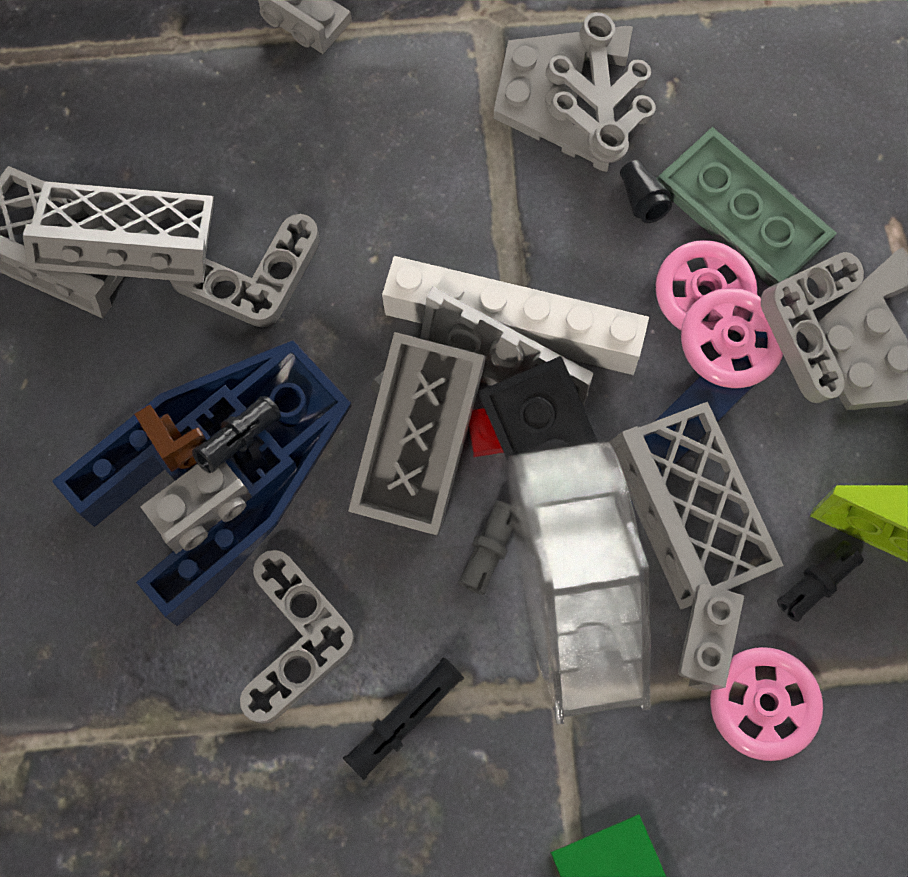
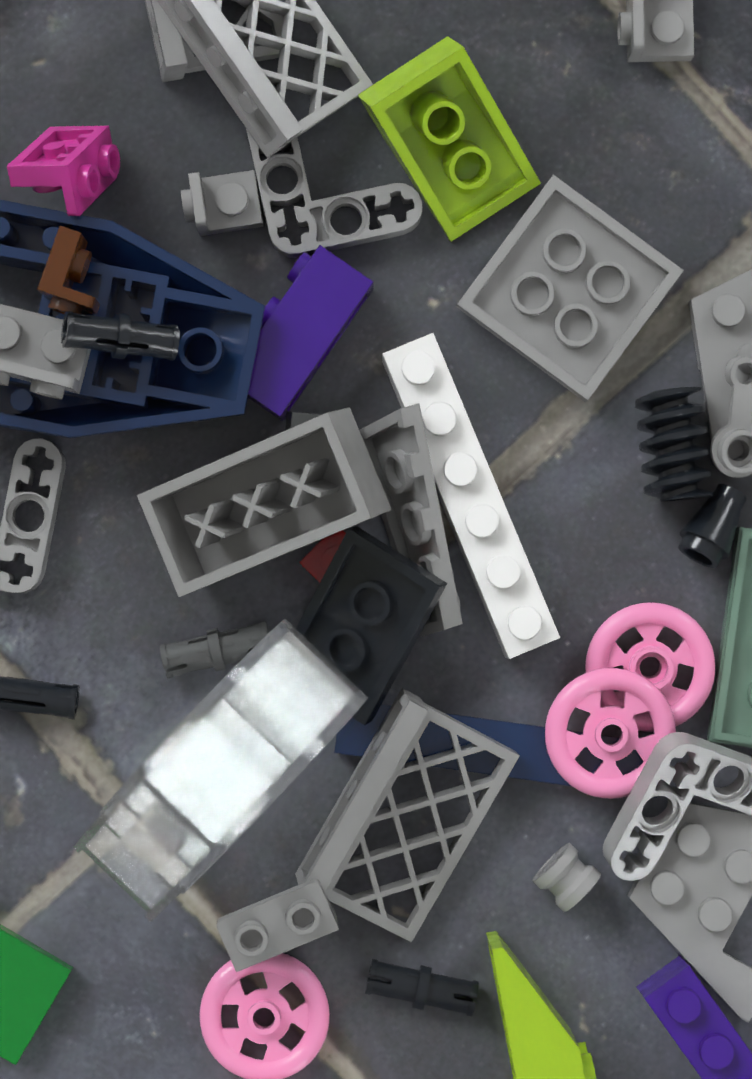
camera: 50 degrees right, 15 degrees up
none -> dark pink bracket [7,126,120,216]
none -> light grey bracket [181,170,264,236]
none -> dark purple brick [248,245,374,421]
none -> lime slope [358,36,541,242]
none -> light grey plate [456,175,684,402]
none -> light grey wheel [532,842,601,912]
none -> black piece [635,387,714,502]

